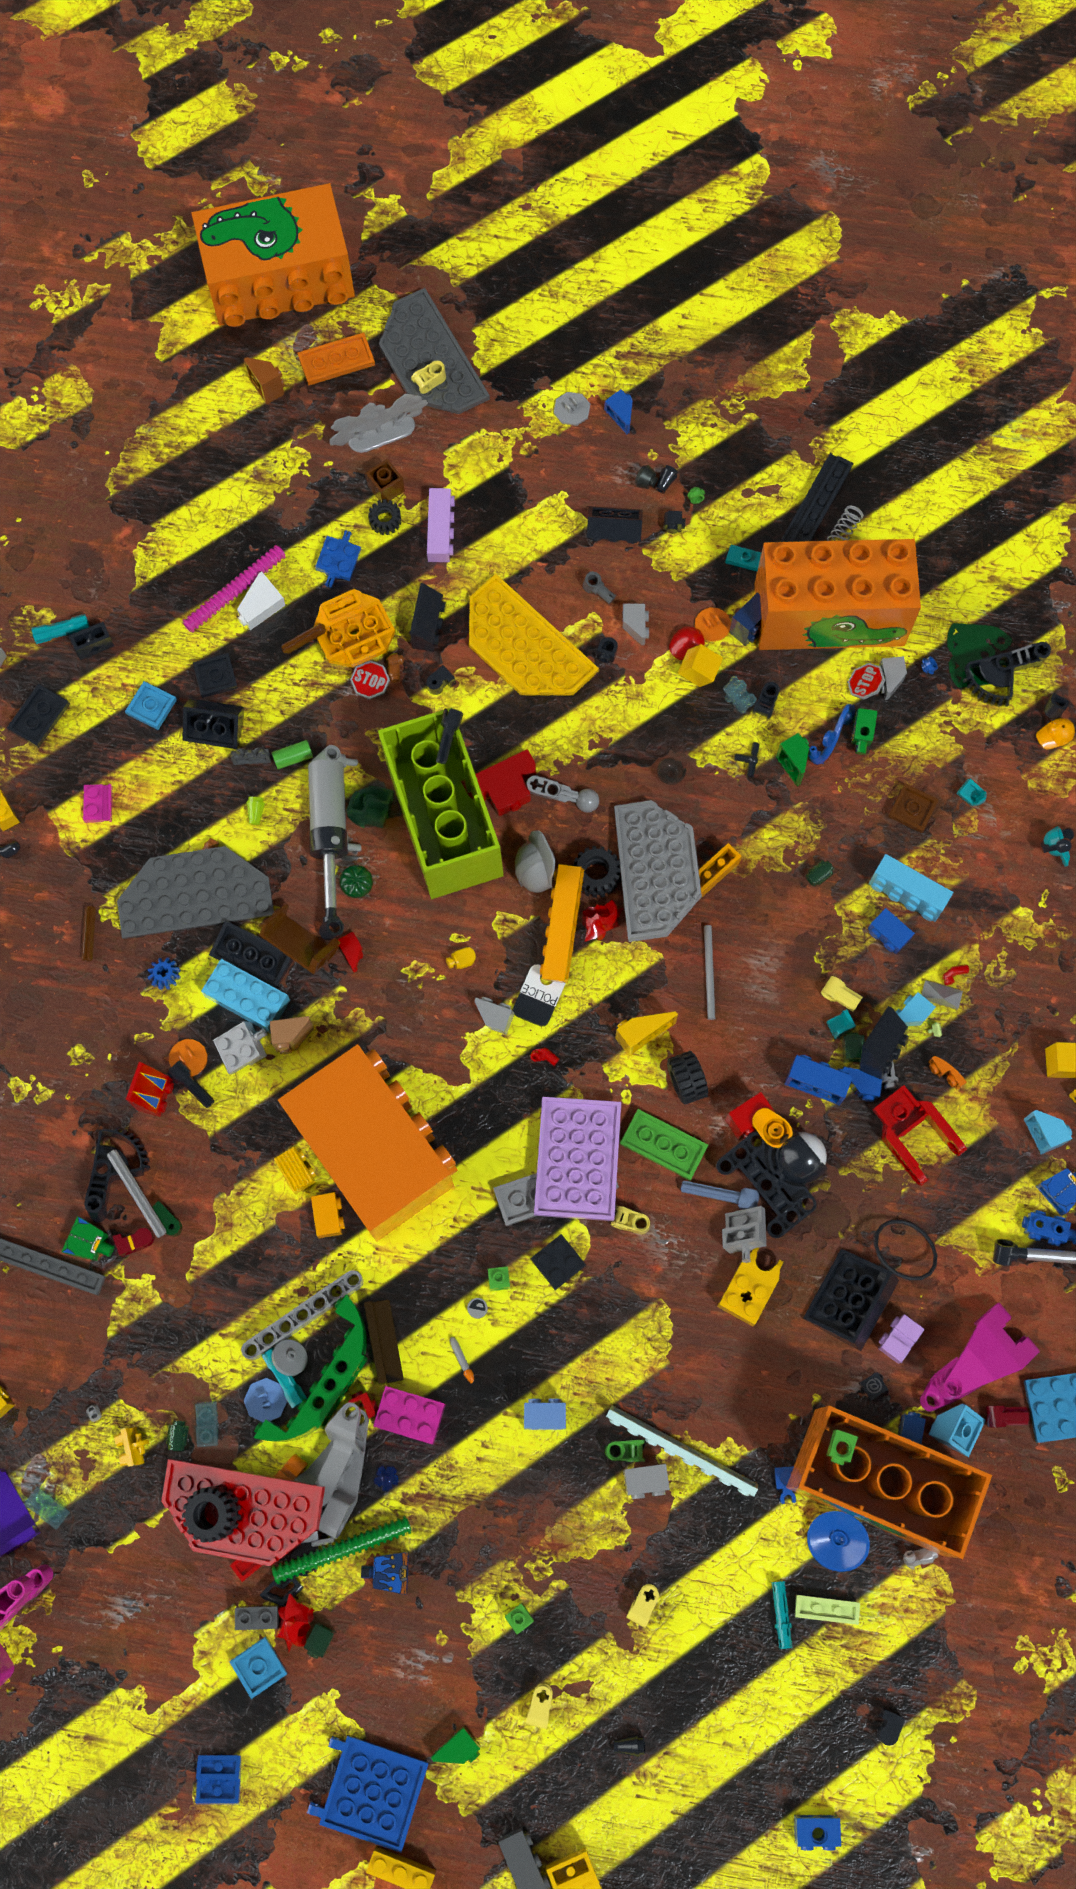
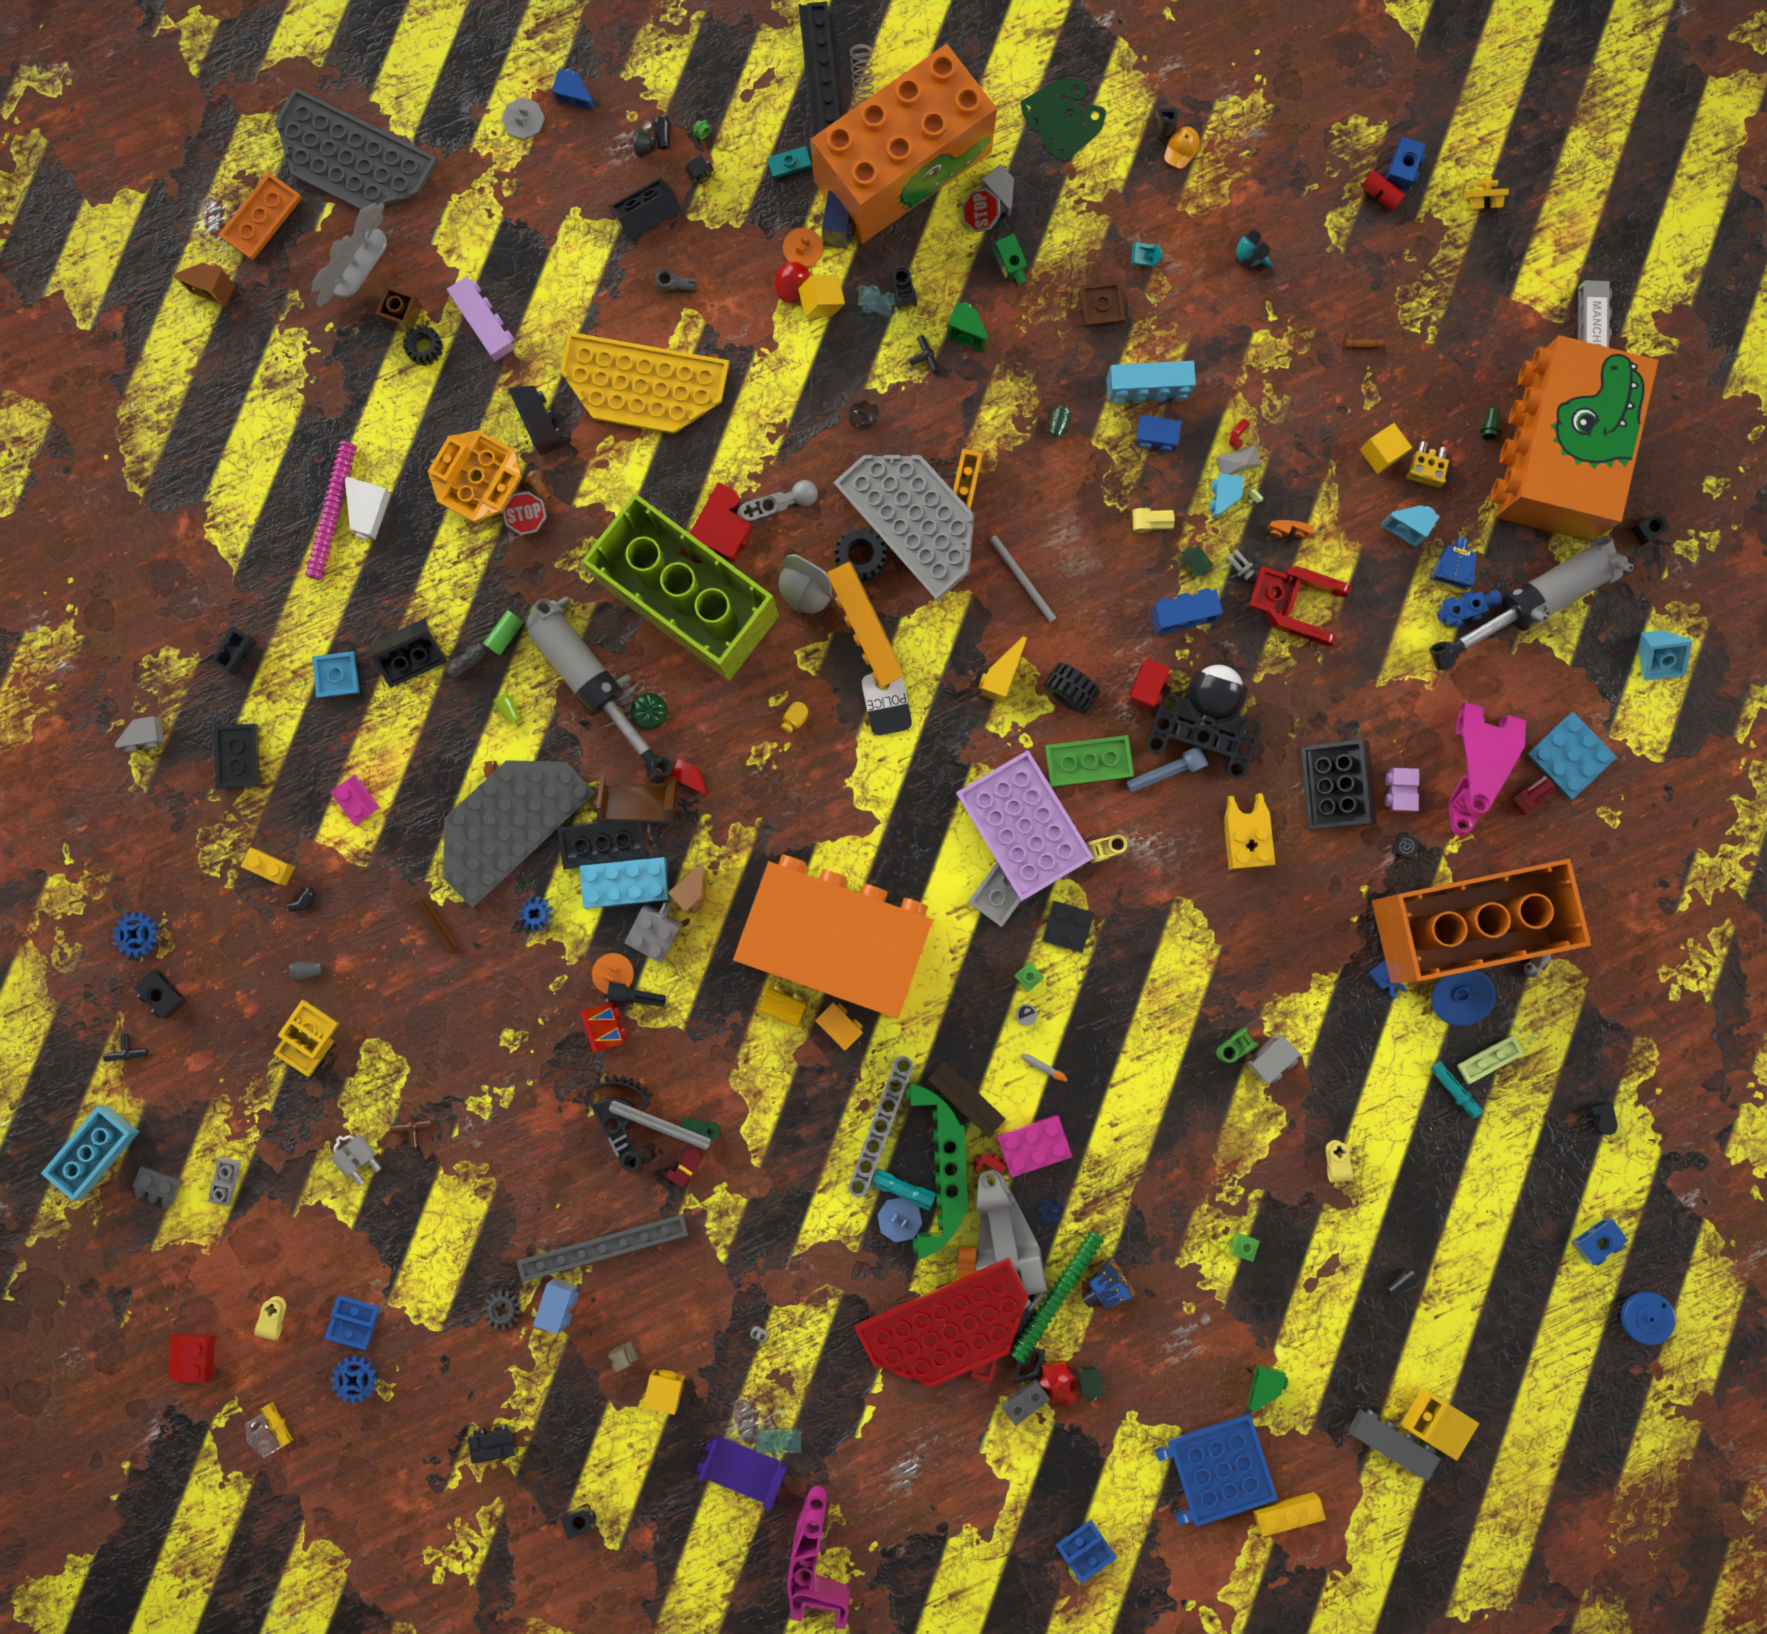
camera: 35 degrees left, 10 degrees up
teal axle [32,614,90,644] -> none
green torso [61,1216,114,1261] -> none
yellow hips [114,1427,150,1467] -> none
clear green brick [166,1420,189,1451] -> none
black tyre [182,1486,241,1543] -> none
orange brick [191,183,355,327] -> none
black plate [193,653,238,698] -> none
clear light blue slope [195,1401,218,1447] -> none
dark azure plate [229,1636,288,1699] -> none
light grey piece [272,1339,308,1376] -> none
reddish brown axle [281,623,326,654] -> none
blue plate [315,530,361,588] -> none
clear green brick [346,785,394,828] -> none
light yellow piece [411,361,446,394] -> none
black leg [426,665,456,695] -> none
black piece [436,708,463,764] -> none
light grey slope [475,997,515,1035] -> none
medium blue brick [524,1399,566,1430] -> none
light yellow piece [526,1683,553,1729] -> none
red arm [530,1048,560,1066] -> none
red hair [582,900,624,942] -> none
black plate [596,637,618,663] -> none
light aqua plate [606,1405,758,1496] -> none
light grey slope [623,604,649,645] -> none
light grey plate [722,1206,766,1263] -> none
light orange cap [752,1108,793,1148] -> none
blue plant [808,704,855,765] -> none
teal panel [826,1009,856,1039] -> none
bright green brick [826,1429,858,1465] -> none
blue slope [843,1067,882,1102] -> none
black slope [860,1006,909,1079] -> none
black piece [874,1220,938,1281] -> none
blue brick [898,1411,926,1444] -> none
blue plate [921,656,938,674] -> none
medium azure slope [929,1404,986,1457] -> none
black arm [963,642,1051,707] -> none

